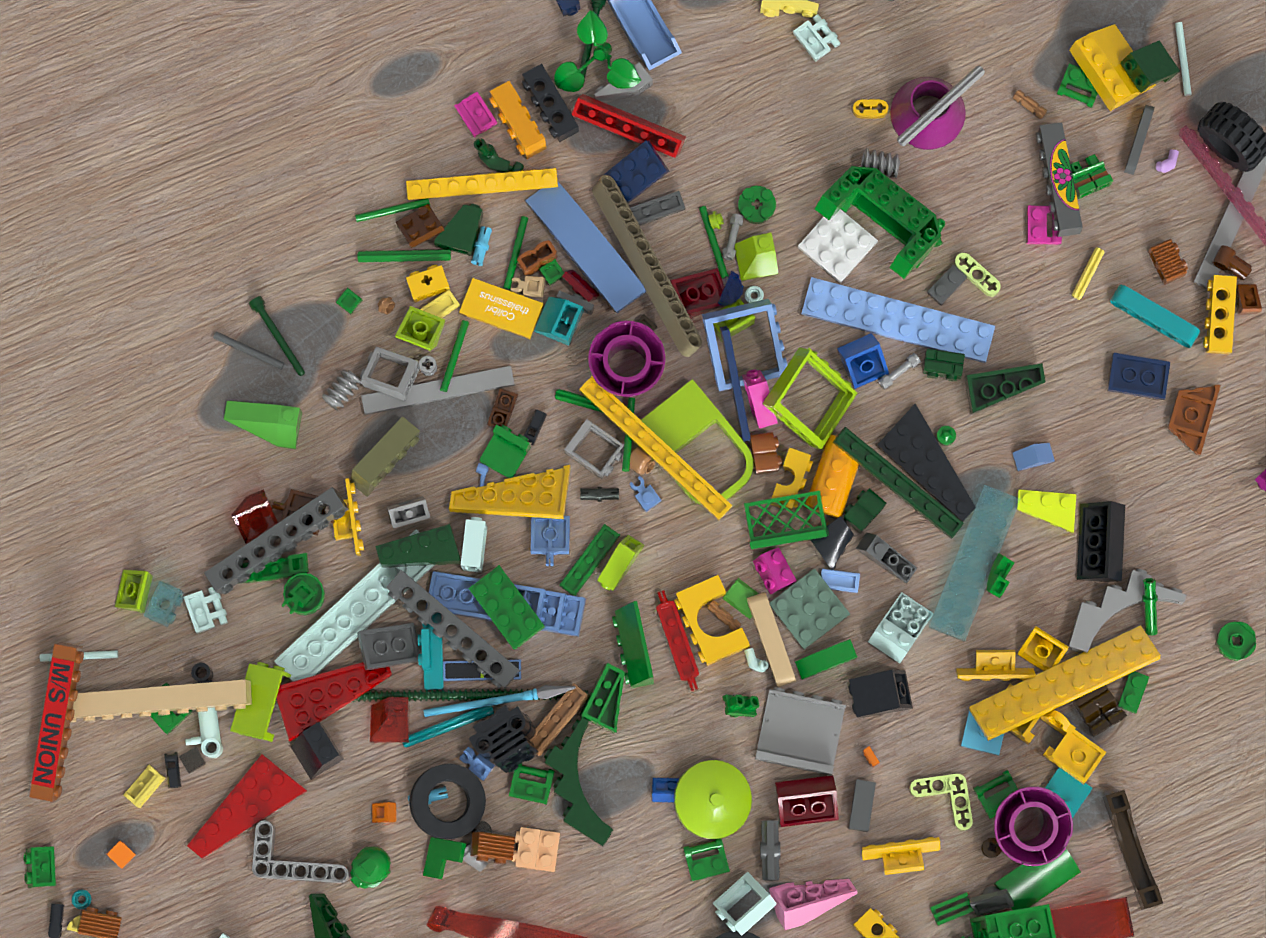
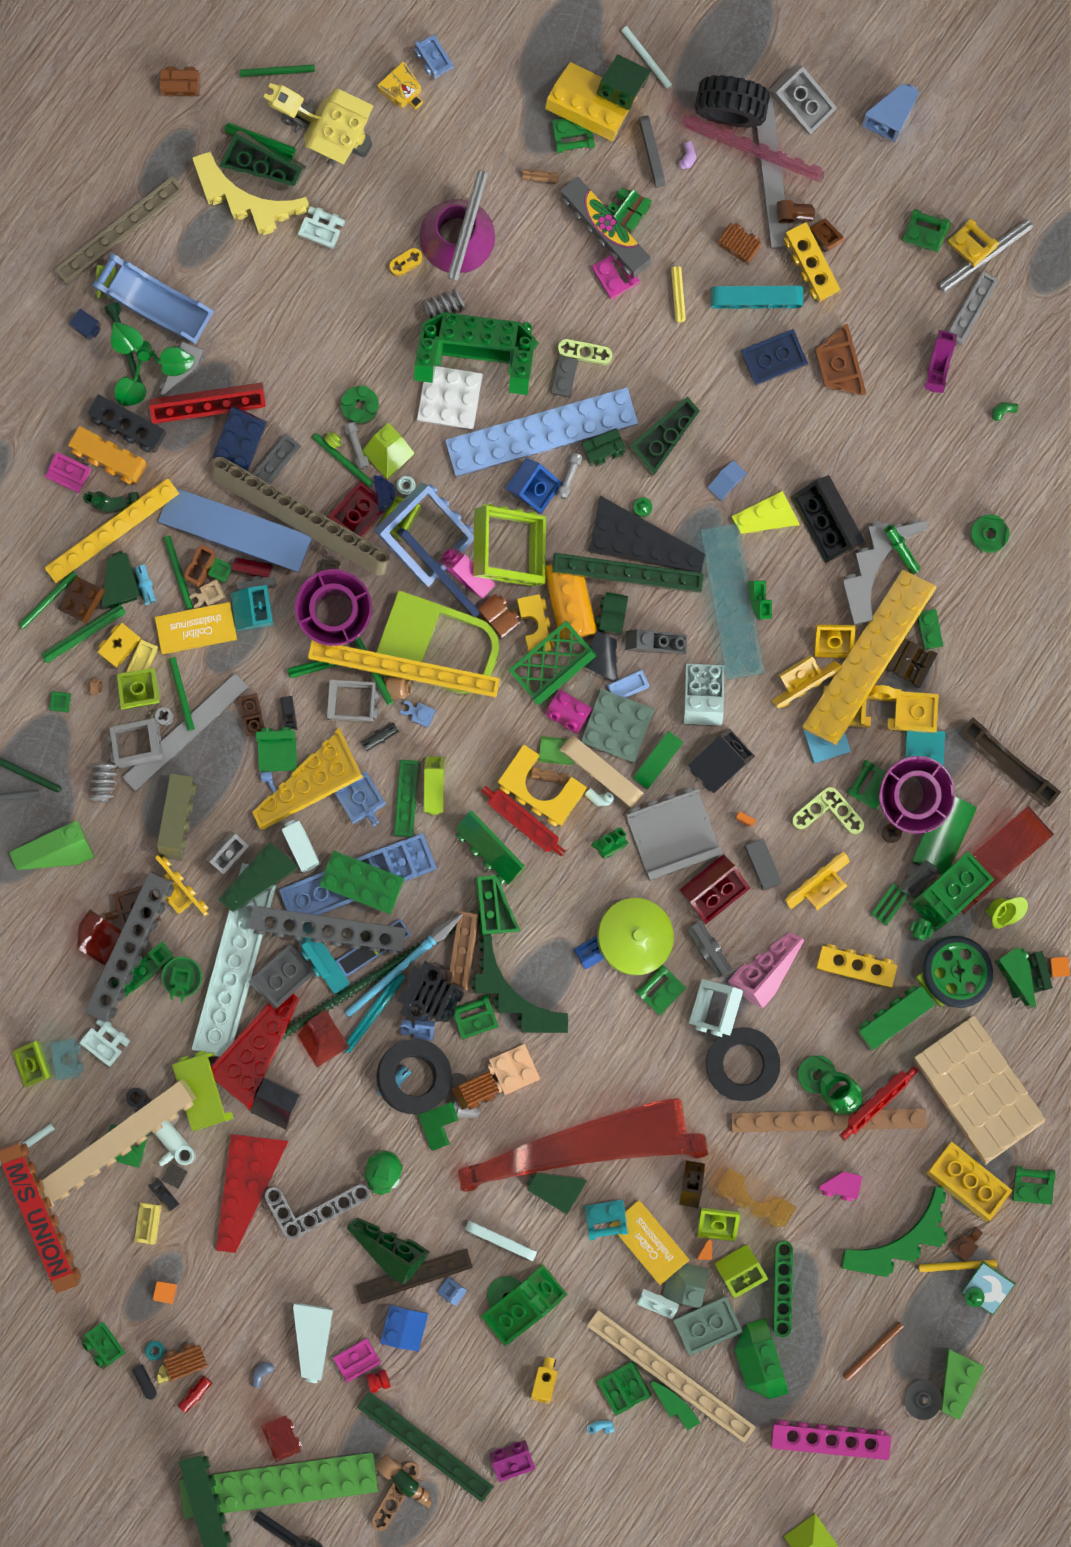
camera: 35 degrees left, 5 degrees up
orange slope [372,802,396,823] -> none

